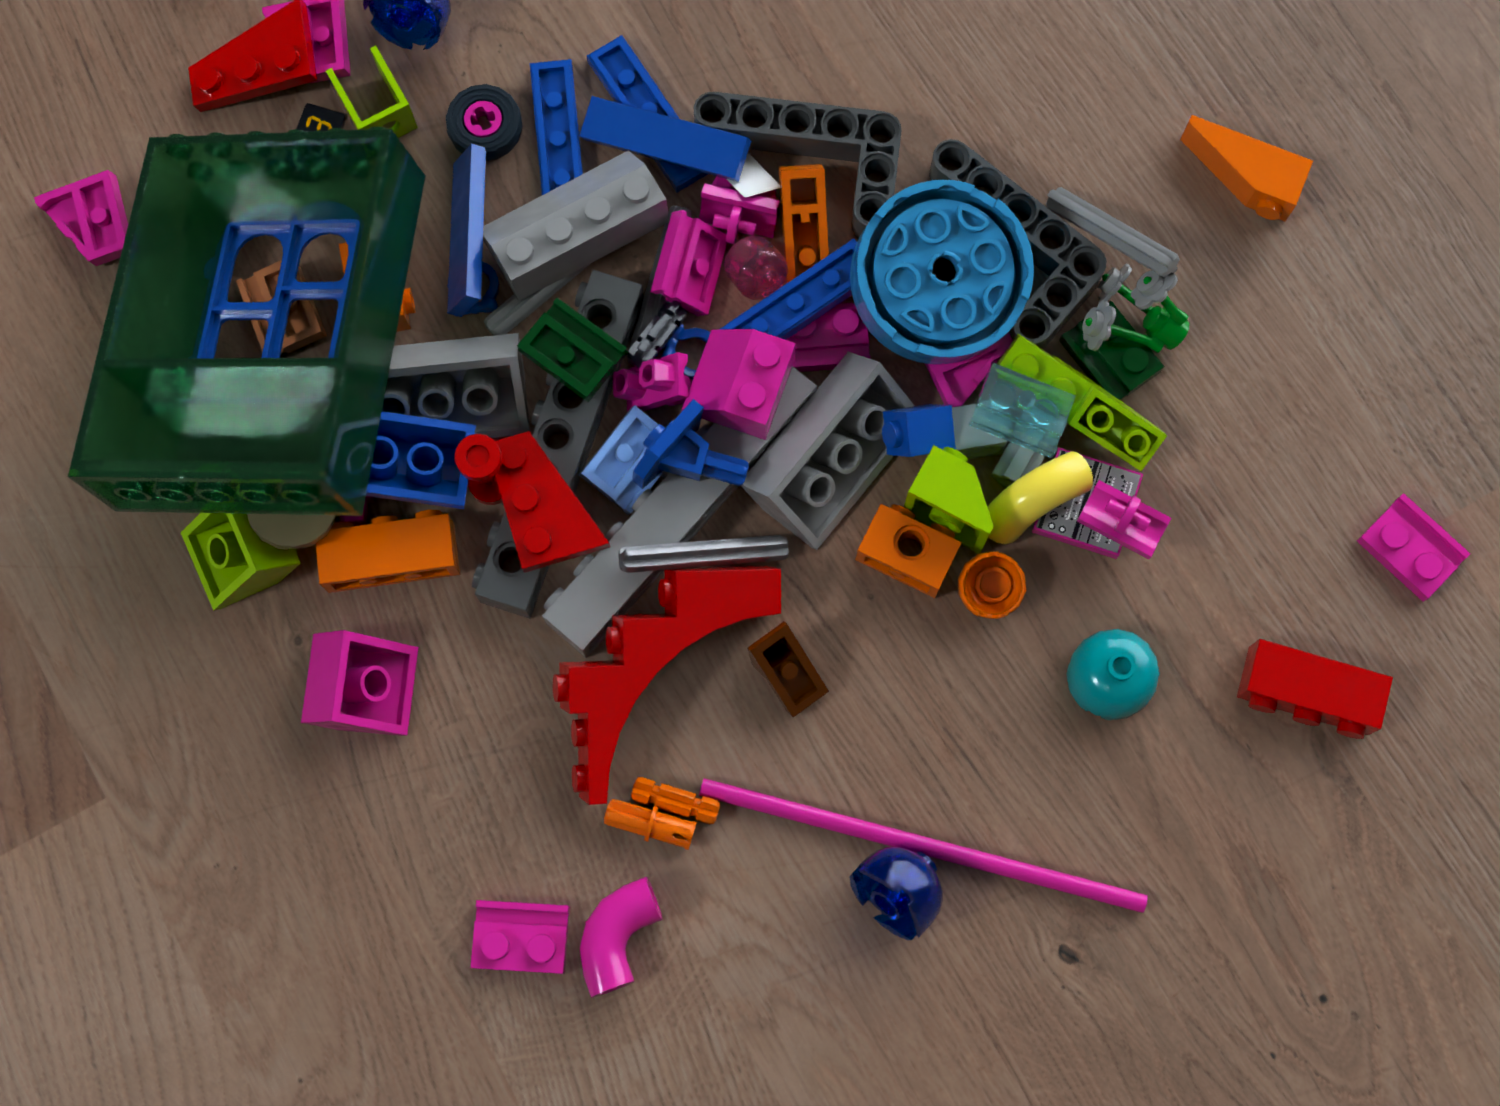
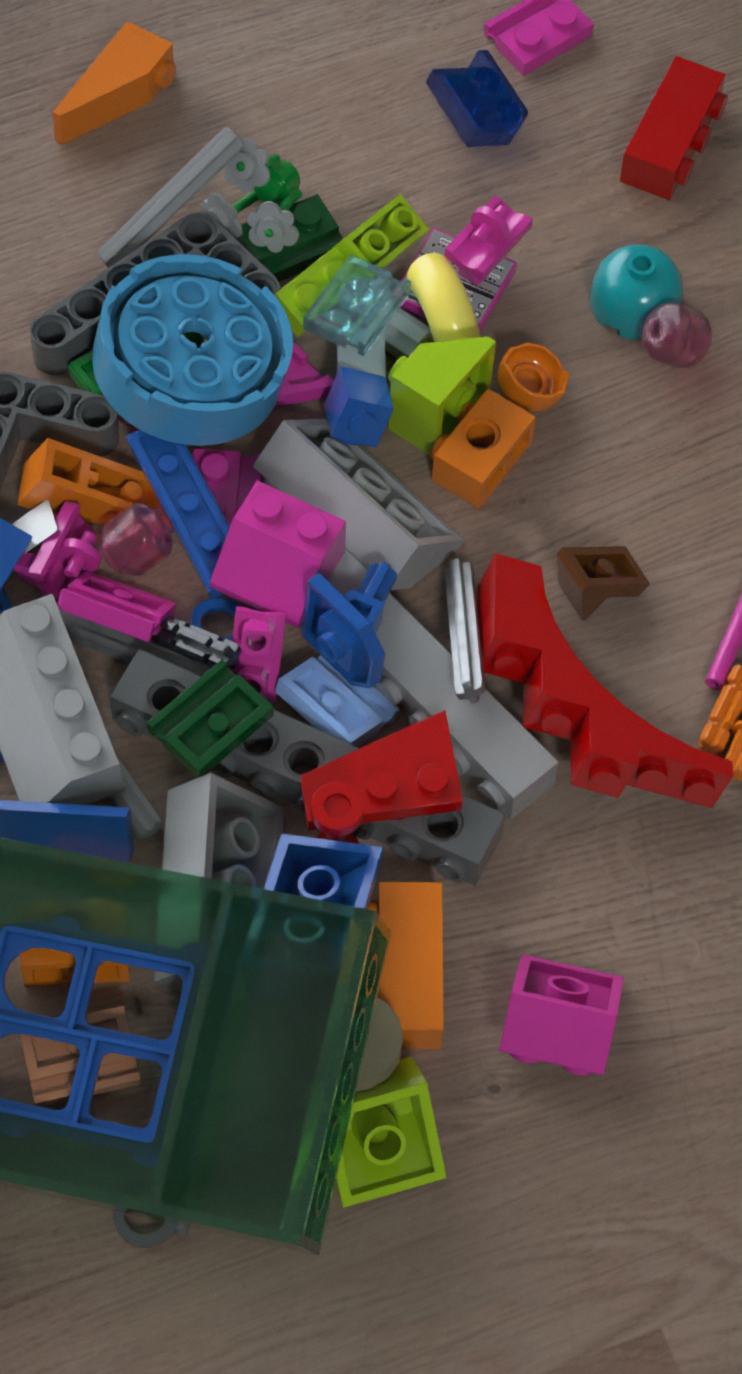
camera: 85 degrees left, 15 degrees down
none -> clear blue bracket [426,50,528,147]
none -> clear pink head [642,302,712,368]

